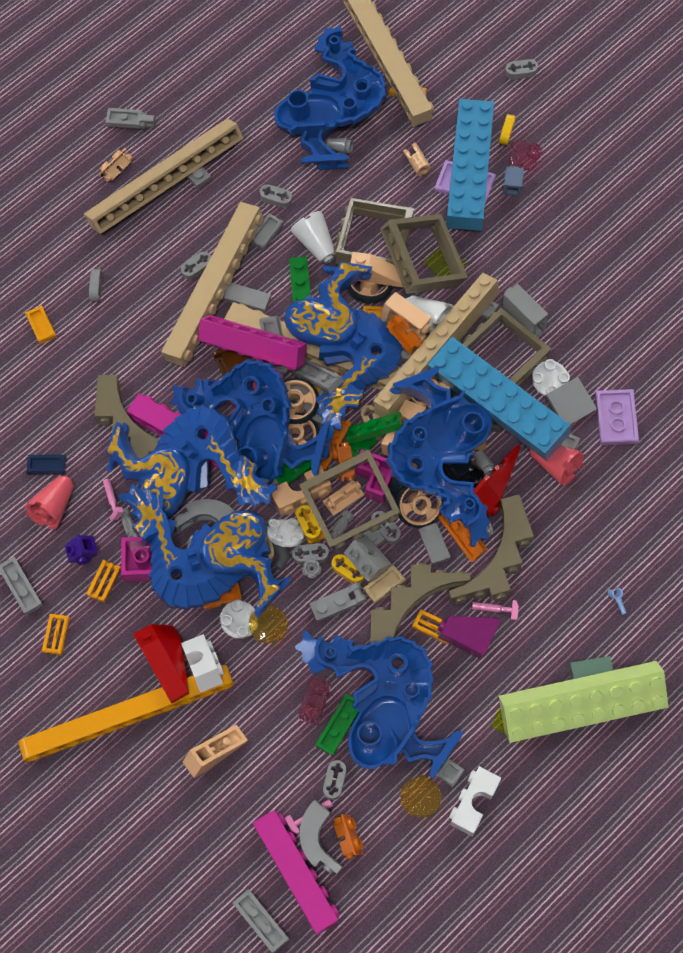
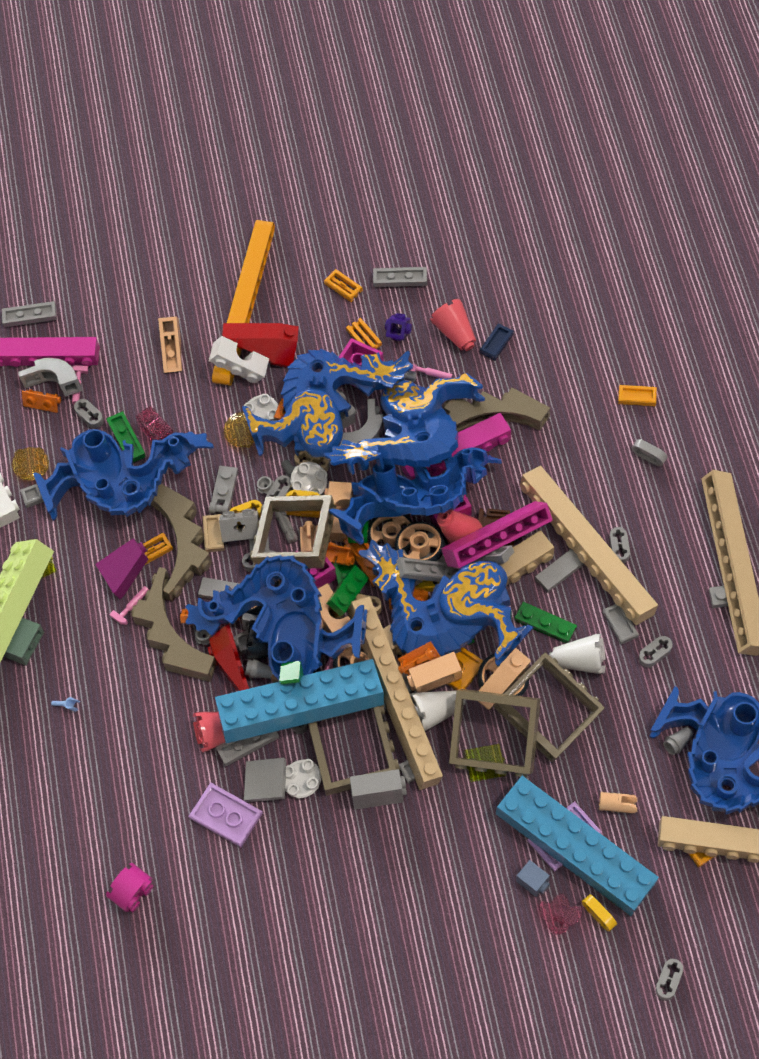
camera: 125 degrees right, 5 degrees down
none -> slope [279,661,304,685]

